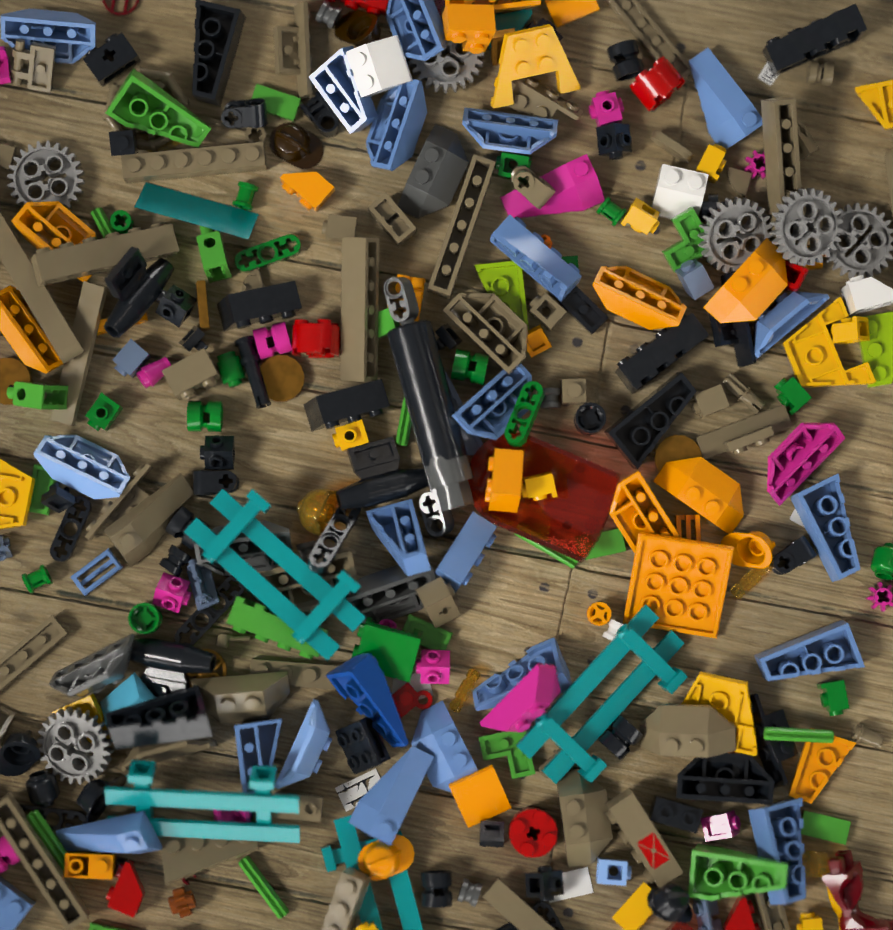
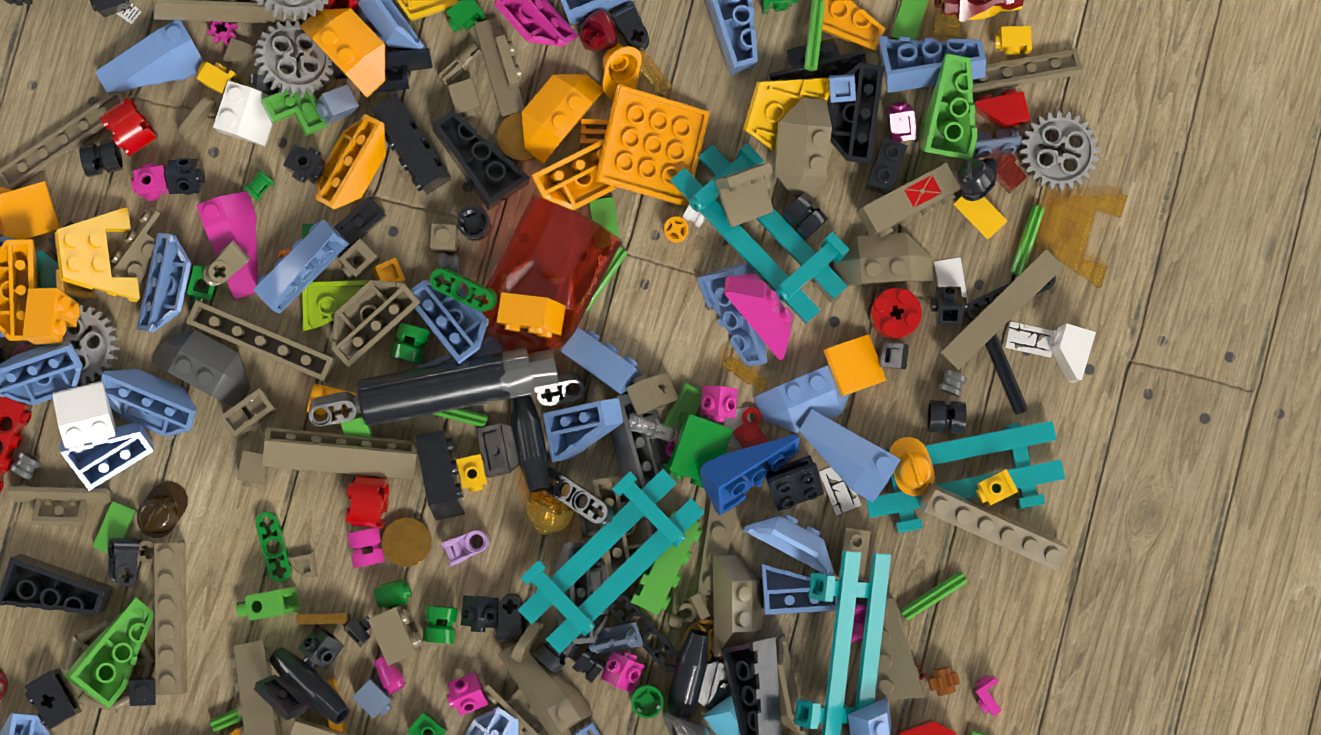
camera: 80 degrees left, 0 degrees up
green bush [110,210,134,234] -> none
teal sticker [134,182,259,239] -> none
black wedge [217,281,302,331] -> none
green bush [232,181,259,211] -> none
black pin [234,336,271,409] -> none
light orange slope [280,172,335,212] -> none
black piece [299,91,340,138] -> none
dark brown piece [334,10,381,47] -> none
black tile [435,323,463,351] -> none
bright green plate [478,731,535,779] -> none
yellow brick [521,471,557,501] -> none
light blue brick [596,857,632,886] -> none
yellow brick [621,197,660,235] -> none
none -> black brick [283,144,325,184]
none -> lavender piece [440,530,490,567]
none -> dark pink brick [446,672,488,716]
none -> dark tan tile [511,619,544,662]
none -> dark red piece [580,9,617,52]
none -> clear pin [628,415,677,443]
none -> dark tan tile [677,593,710,623]
none -> dark tan bracket [715,163,773,227]
none -> medium blue tile [829,74,856,103]

